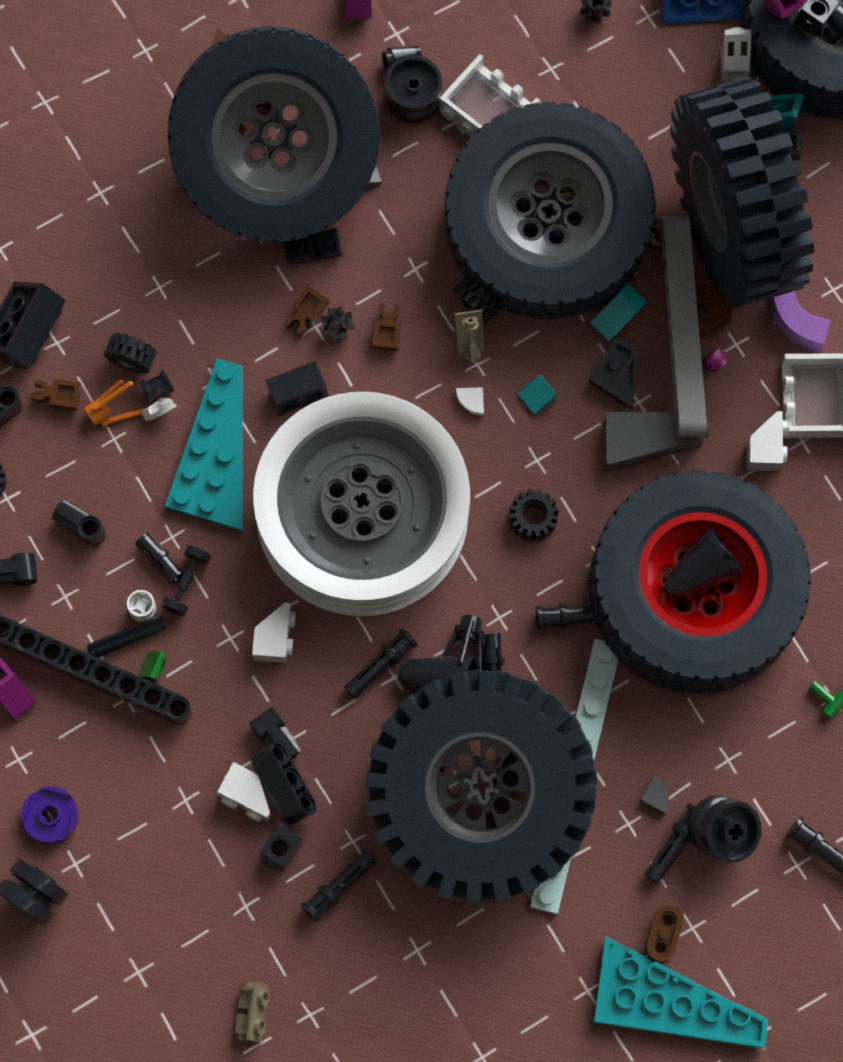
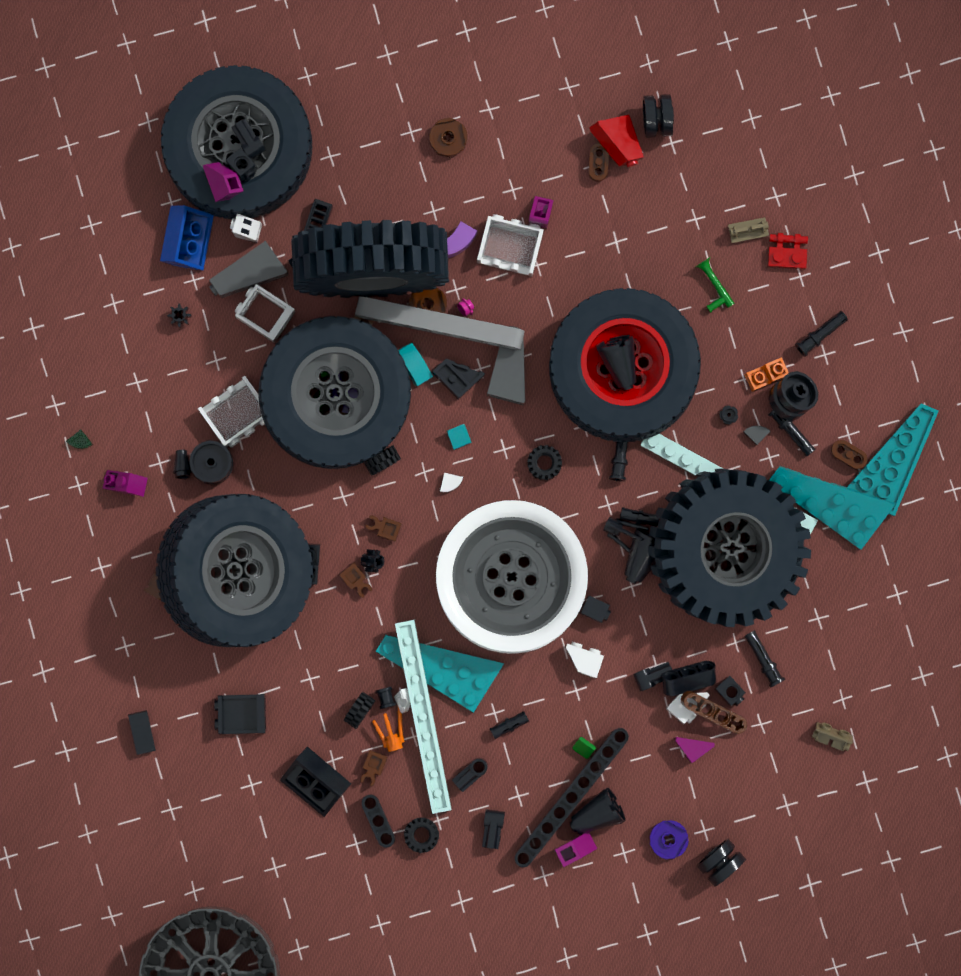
camera: 75 degrees left, 10 degrees up
black axle [87,615,166,657] -> none
white wheel [127,590,157,622] -> none
black wheel [160,545,212,616] -> none
black hinge [265,361,328,417] -> none
black pin [344,628,418,700] -> none
dark tan hinge [455,309,484,363] -> none
white slope [747,411,787,471] -> none
teal slope [770,93,804,131] -> none
none -> black slope [128,710,156,755]
none -> dark grey slope [209,241,288,298]
none -> black panel [214,694,266,734]
none -> white window [235,284,295,343]
none -> light aqua plate [395,620,452,814]
none -> black cone [570,788,626,834]
none -> black brick [580,596,611,623]
none -> magenta slope [675,737,715,763]
none -> reddish brown beam [681,691,747,734]
none -> black plate [720,405,738,424]
none -> orange slope [744,357,789,392]
none -> teal wing [769,466,896,550]

